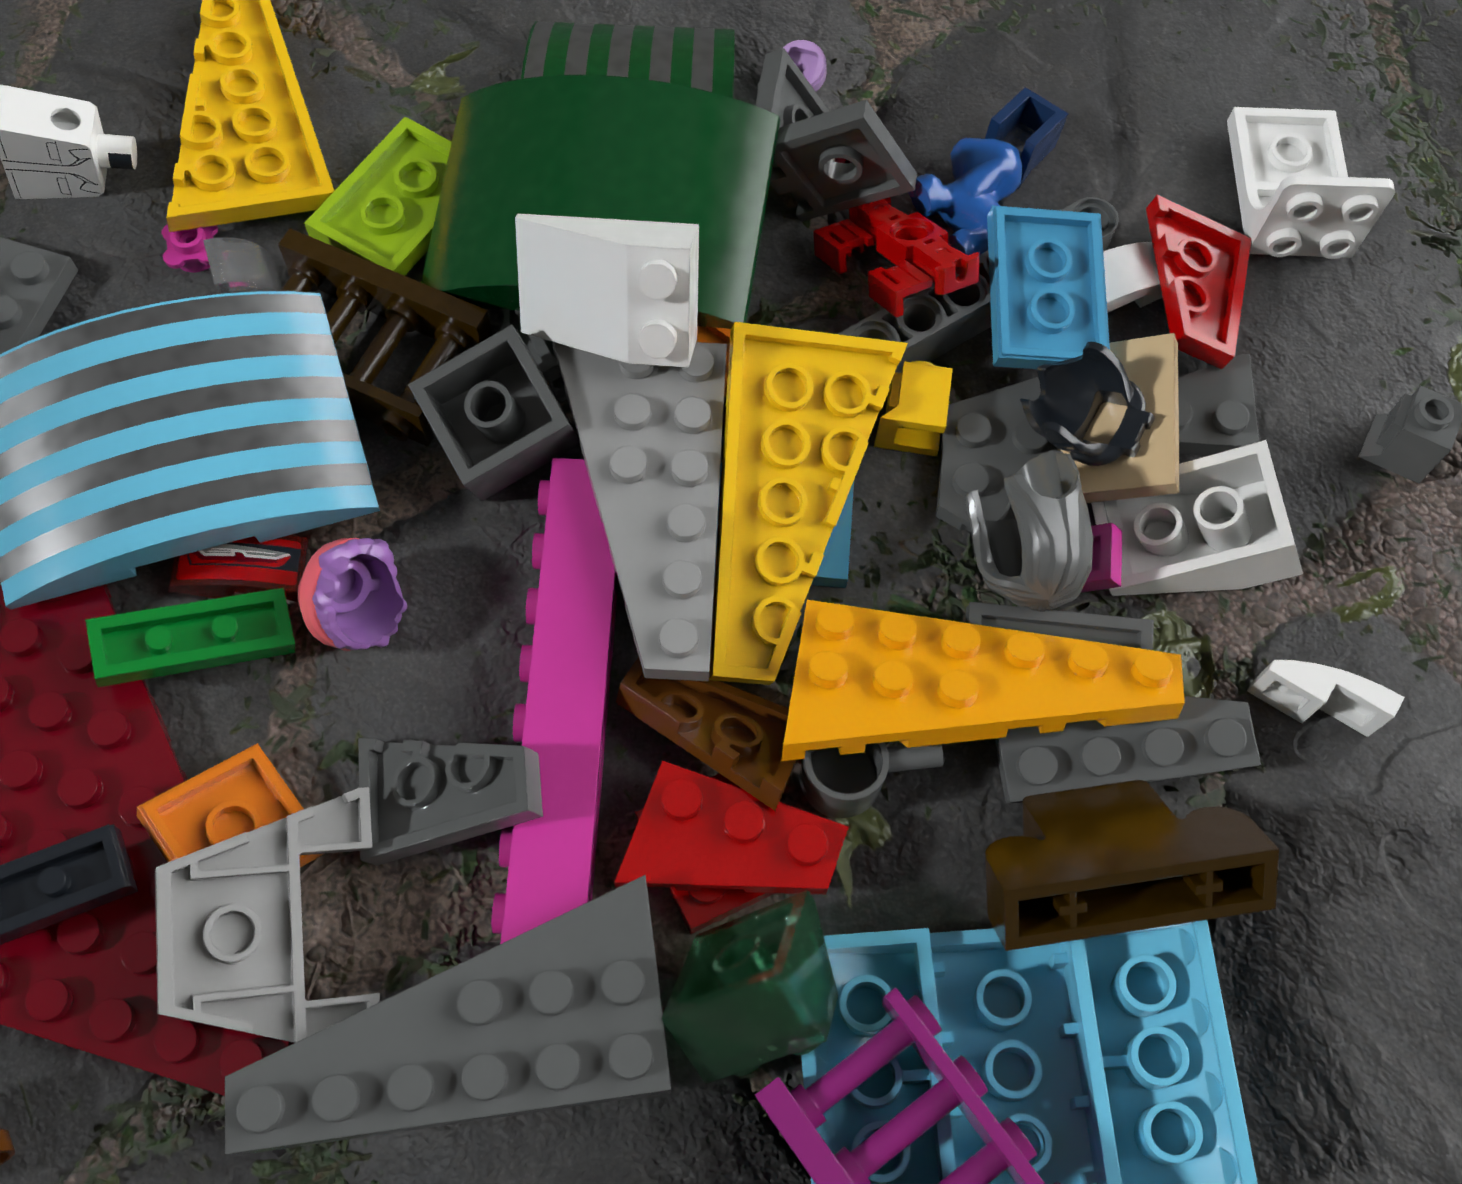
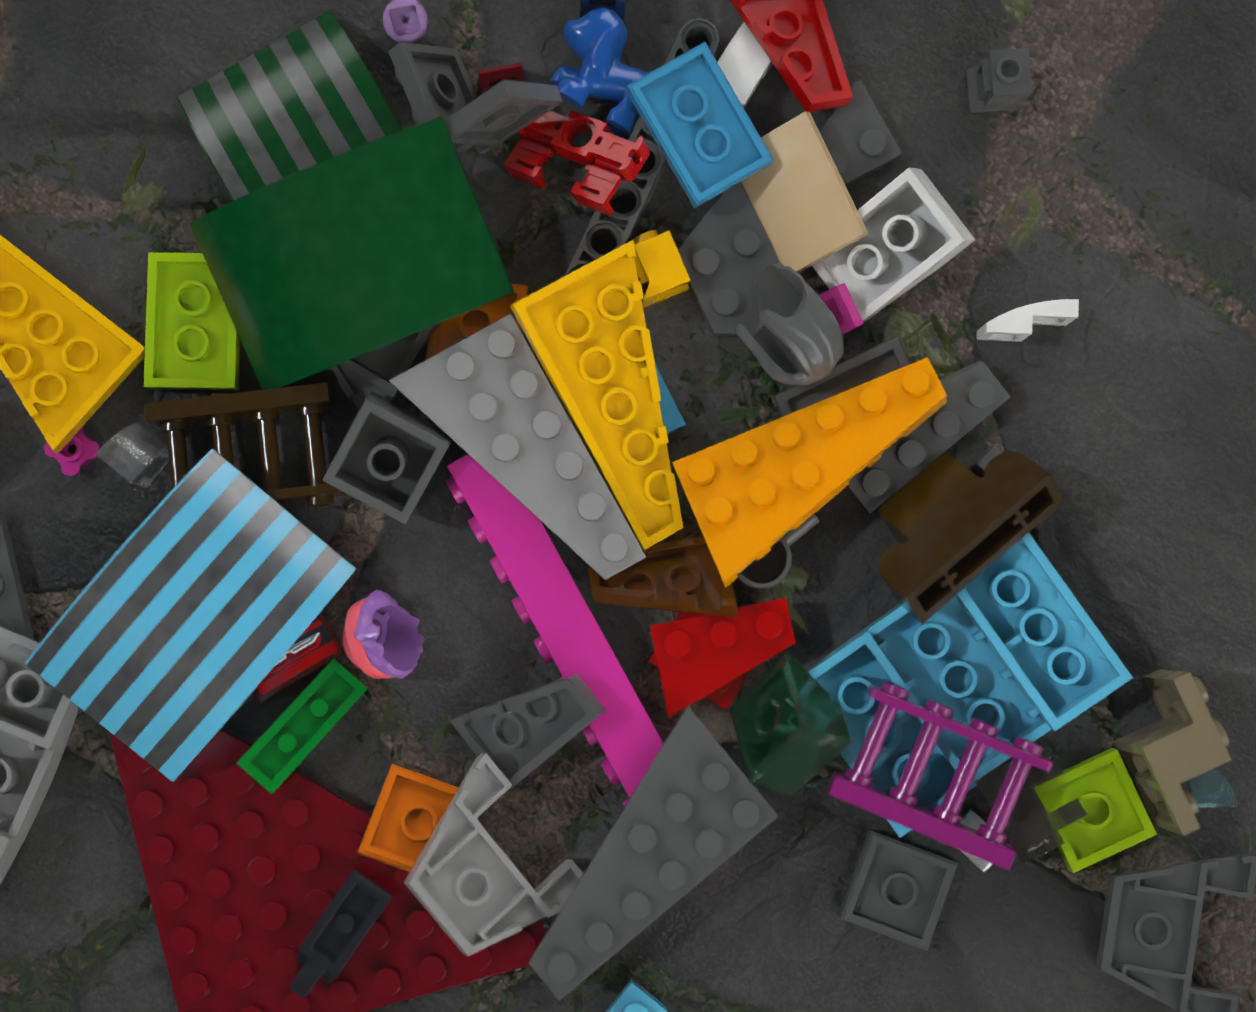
camera: 30 degrees left, 20 degrees up
white slope [515,214,699,367] -> none
black helmet [1020,342,1155,466] -> none

